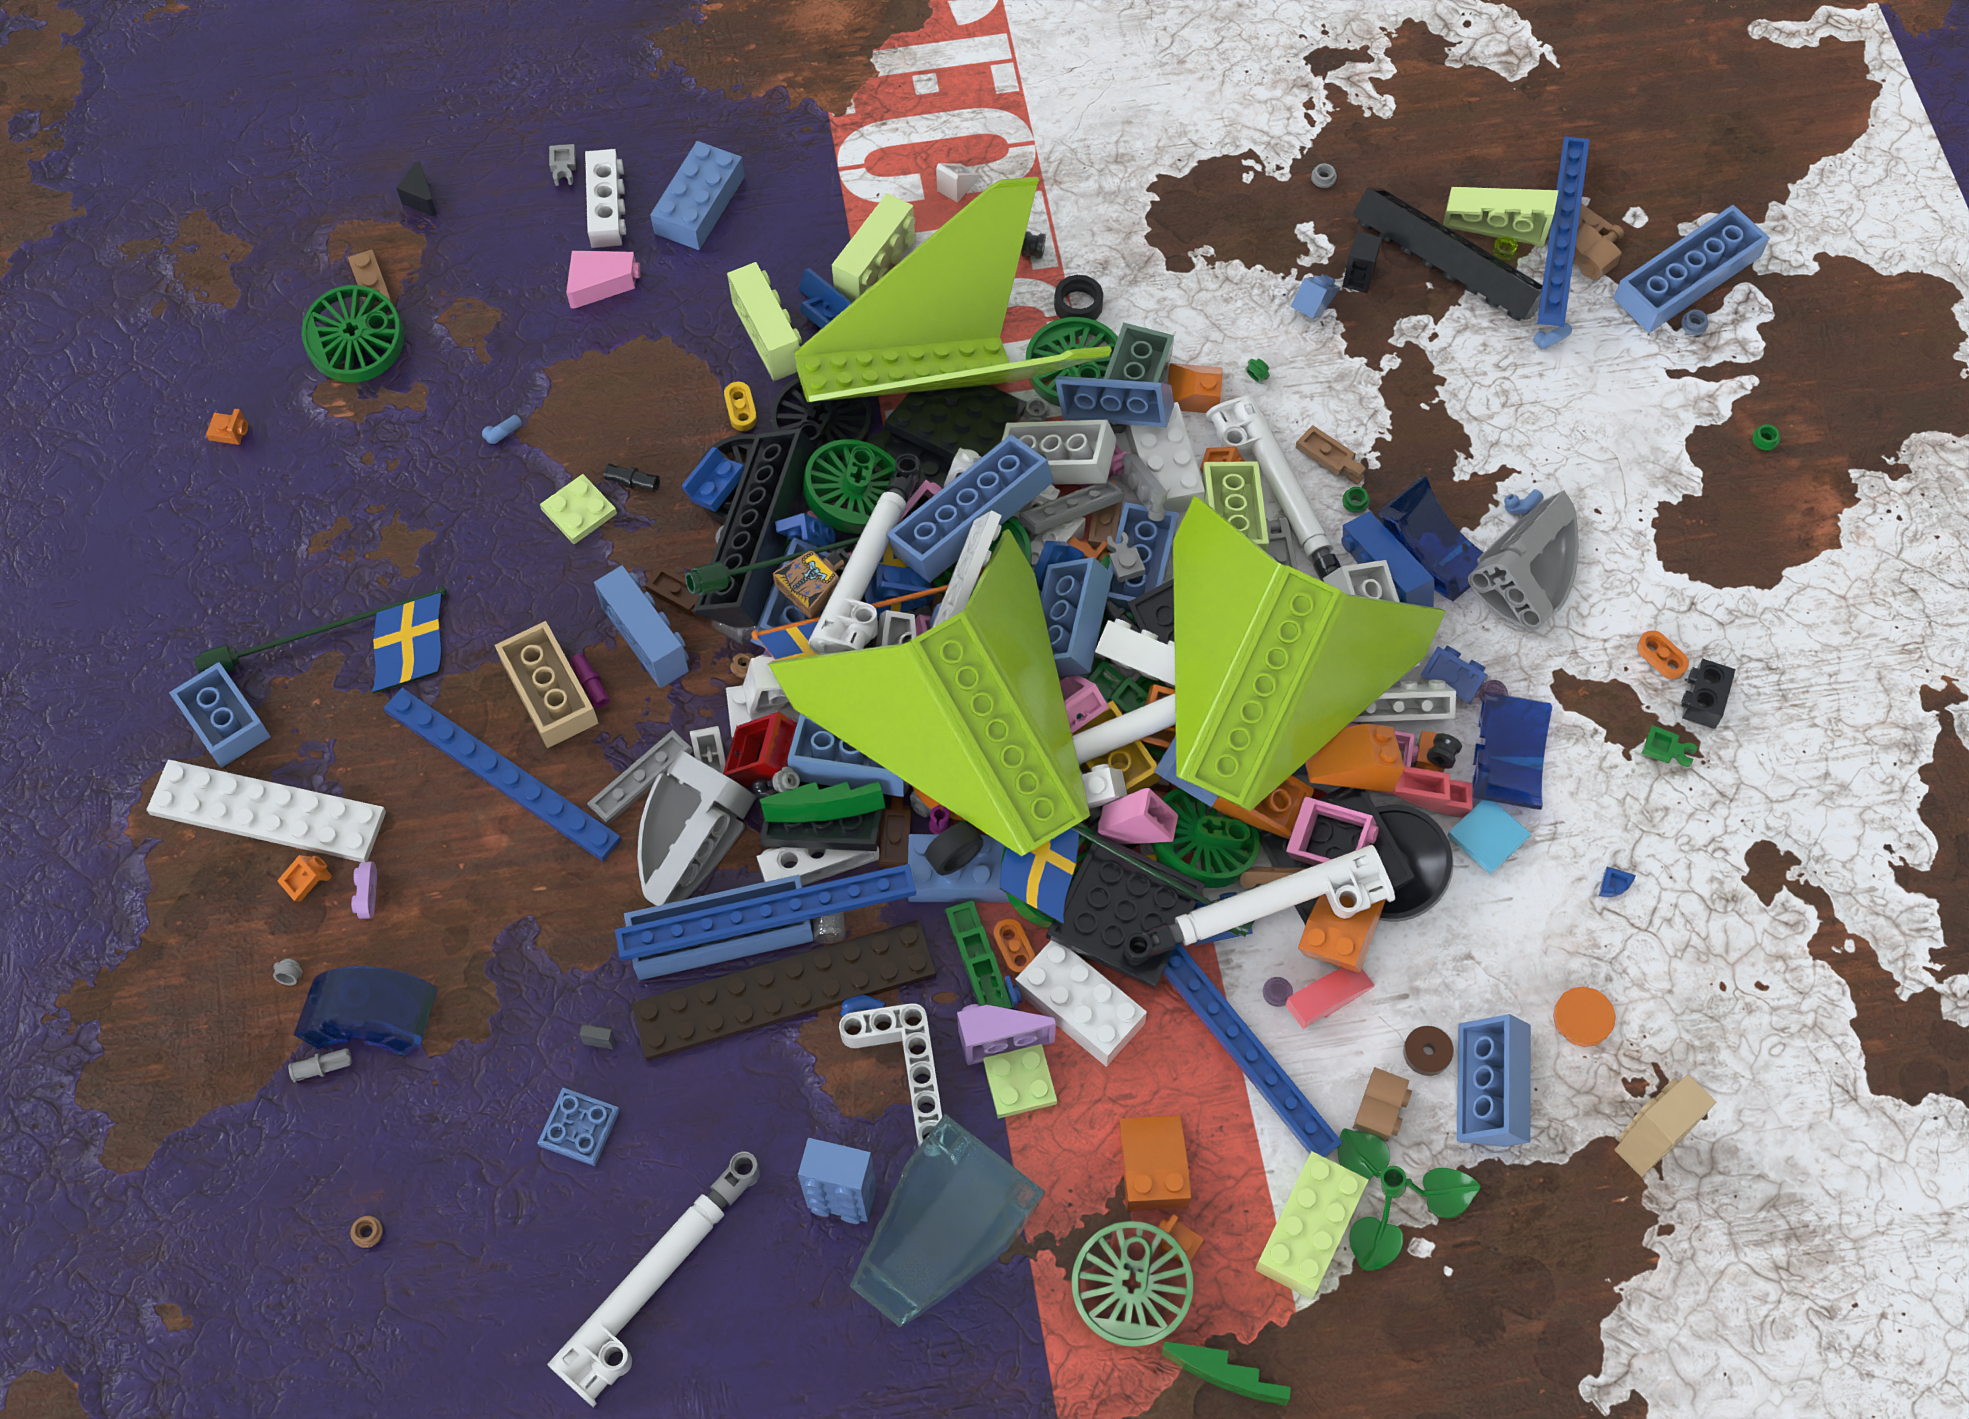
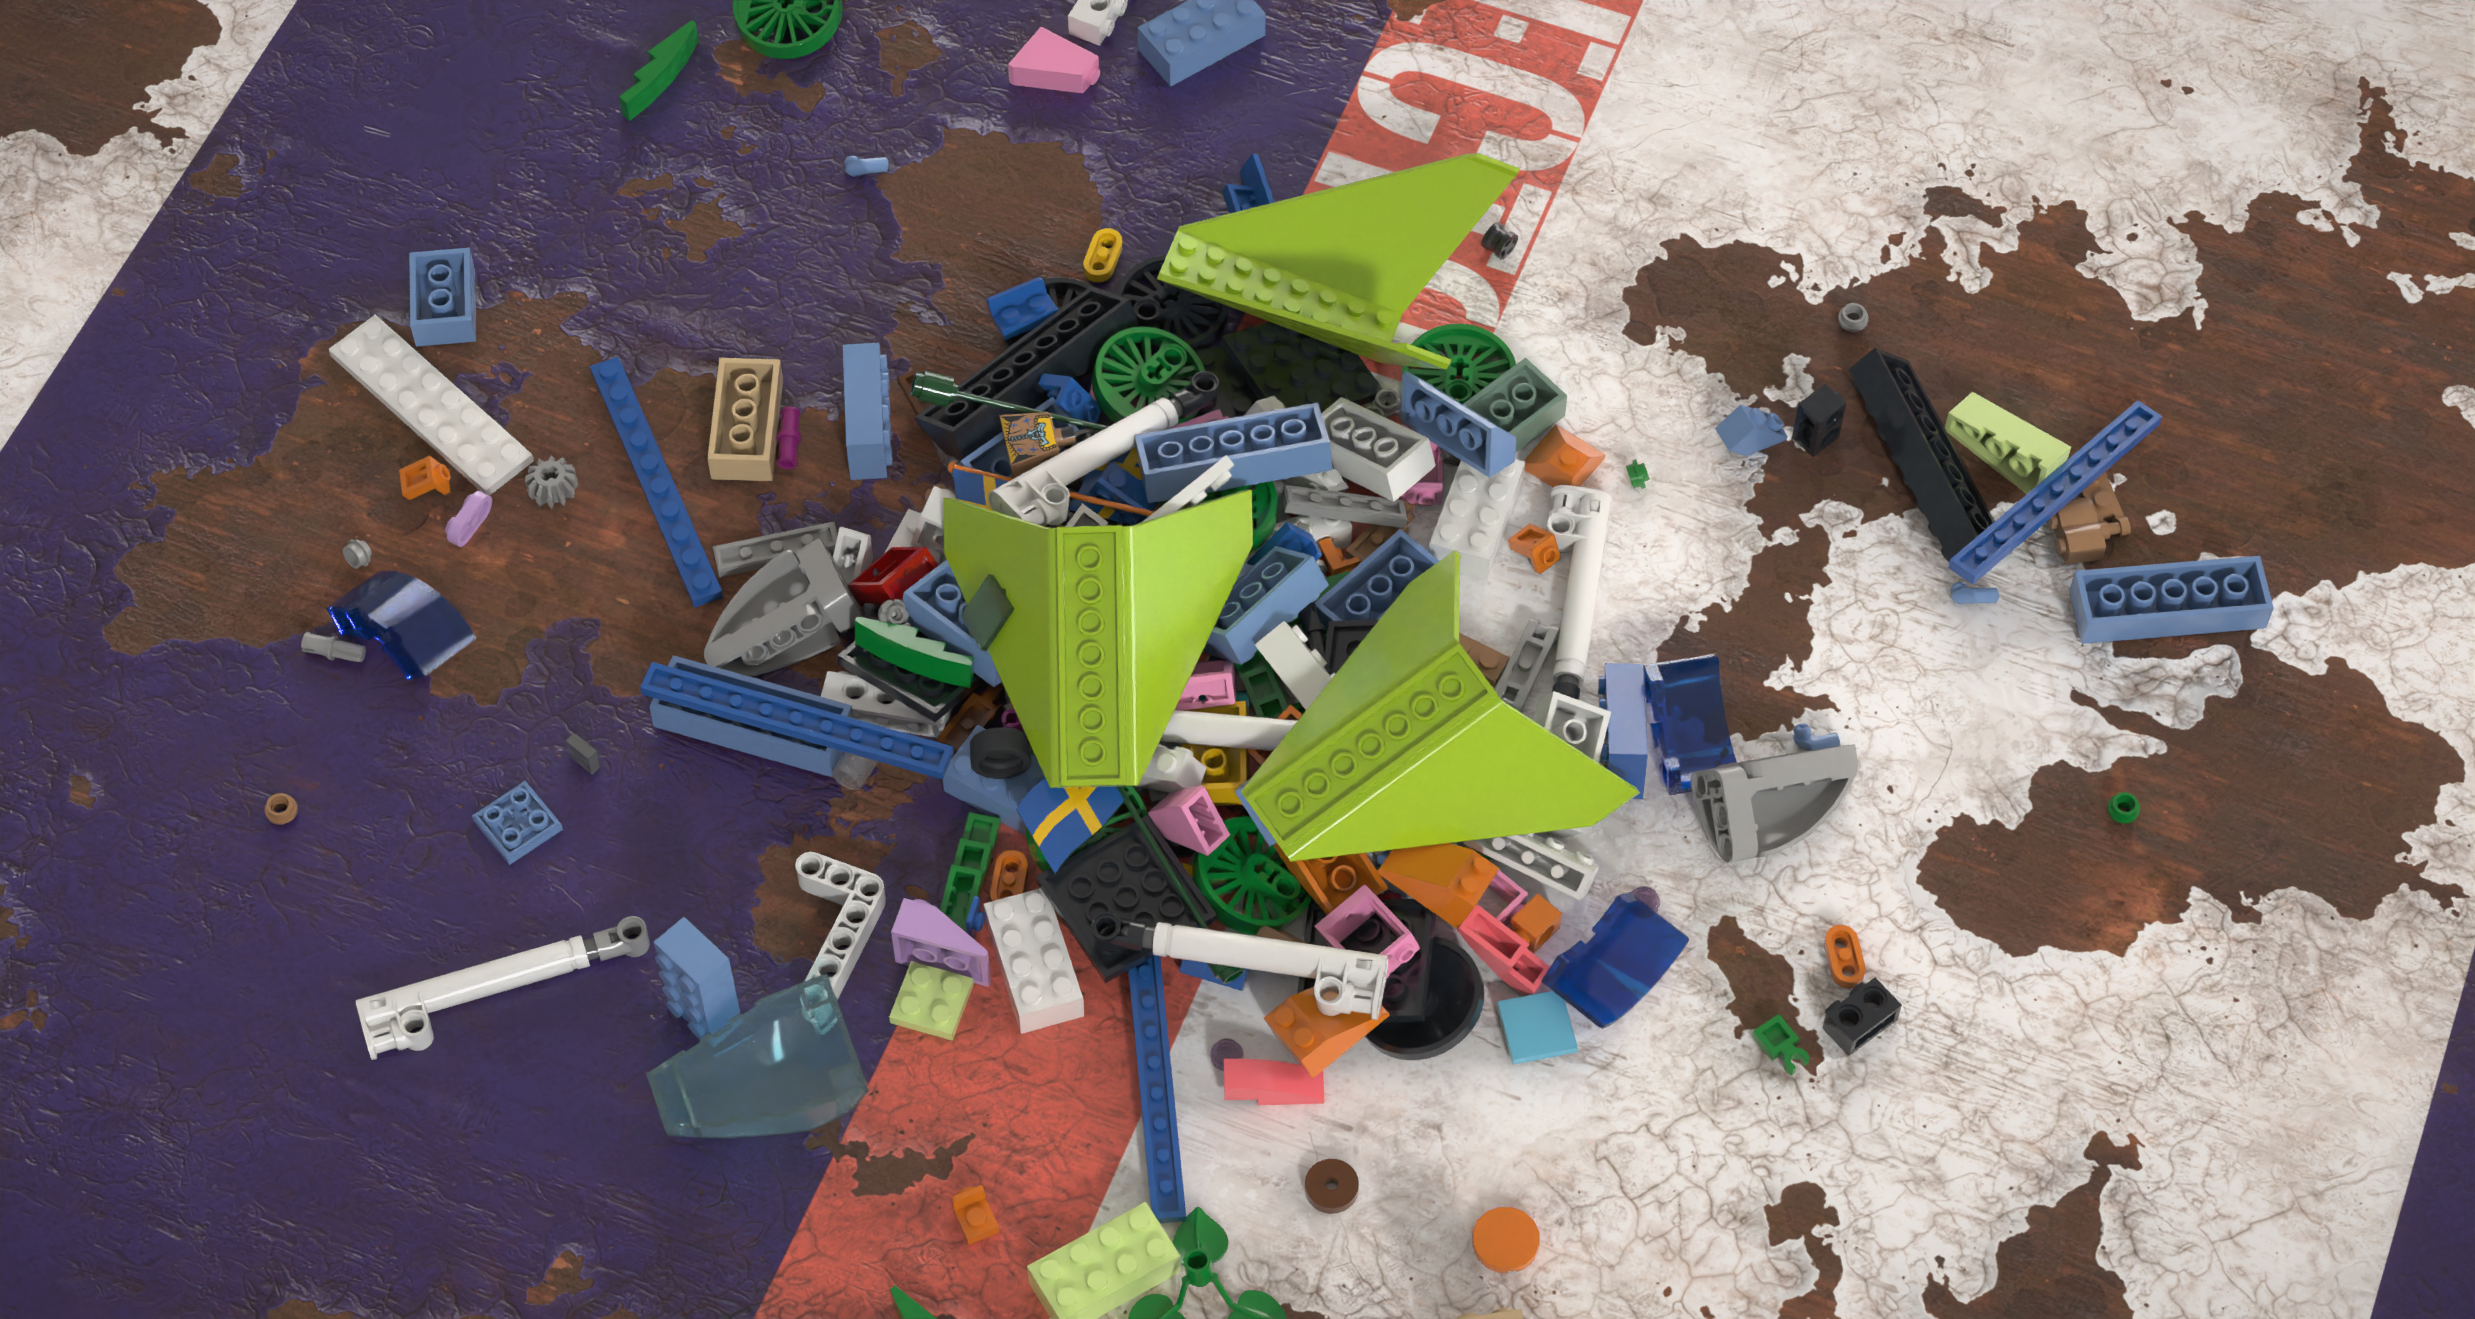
camera: 30 degrees right, 5 degrees down
flag [194,586,447,694] -> none
orange bracket [206,409,248,445] -> none
yellowish green plate [540,474,617,544] -> none
black pin [604,463,660,492] -> none
dark brown plate [631,920,936,1061] -> none
yellowish green brick [727,262,802,382] -> none
yellowish green brick [832,193,916,303] -> none
blue arm [840,995,886,1017] -> none
white slope [936,163,980,202] -> none
black tyre [1054,274,1103,320] -> none
piece [1072,1221,1194,1346] -> none
light grey plate [1107,532,1145,583] -> none
orange slope [1119,1115,1191,1211] -> none
light grey plate [1120,453,1167,521] -> none
yellowish green brick [1202,461,1269,553] -> none
medium nougat plate [1296,425,1366,485] -> none
green plate [1342,487,1370,513] -> none
medium nougat brick [1353,1067,1412,1142] -> none
blue bracket [1421,646,1489,704] -> none
black wheel [1426,733,1462,769] -> none
medium blue slope [1457,1014,1531,1147] -> none
clear neon green bush [1493,236,1518,262] -> none
blue tile [1598,866,1636,897] -> none
sand blue plate [1681,309,1708,335] -> none
none -> light grey gear [525,455,578,509]
none -> green slope [619,20,699,121]
none -> clear green piece [961,574,1014,651]

